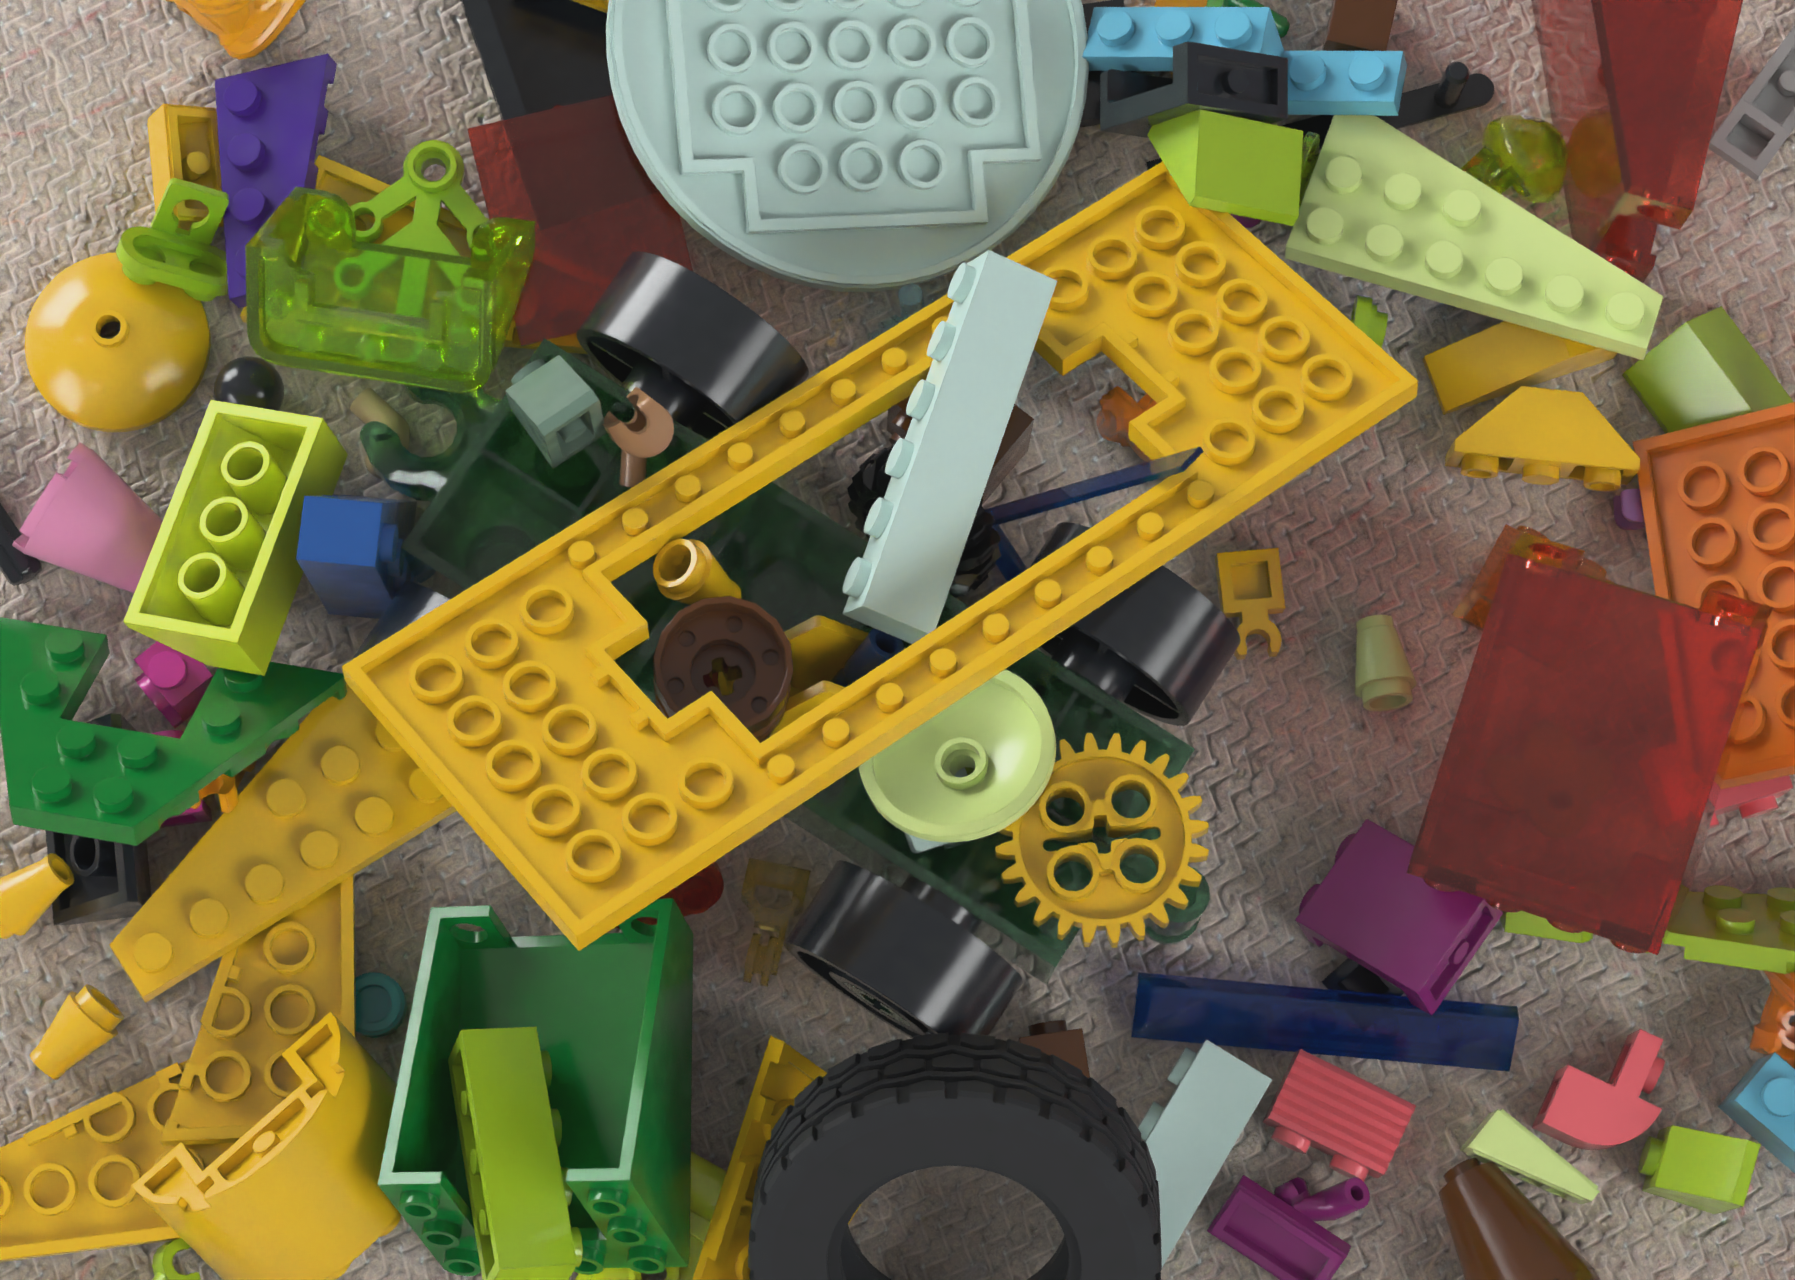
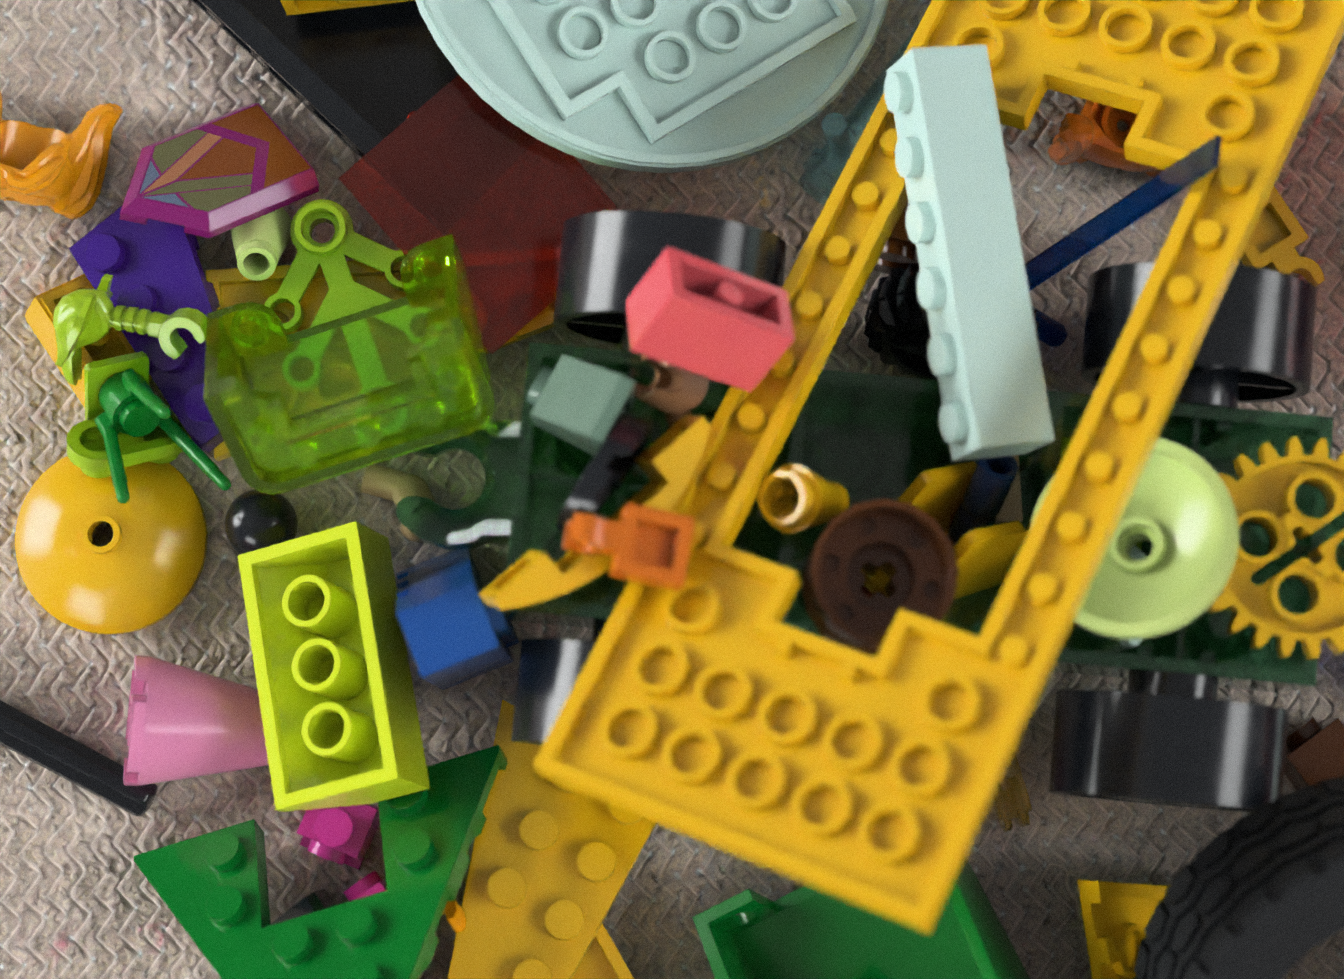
camera: 25 degrees left, 5 degrees up
none -> lime piece [53,274,213,386]
none -> green plant [95,369,231,504]
none -> tile [120,103,320,238]
none -> yellowish green cone [230,207,292,281]
none -> yellow slope [478,415,712,610]
none -> black tile [554,413,650,534]
none -> orange plate [561,503,695,591]
none -> coral brick [626,246,795,392]

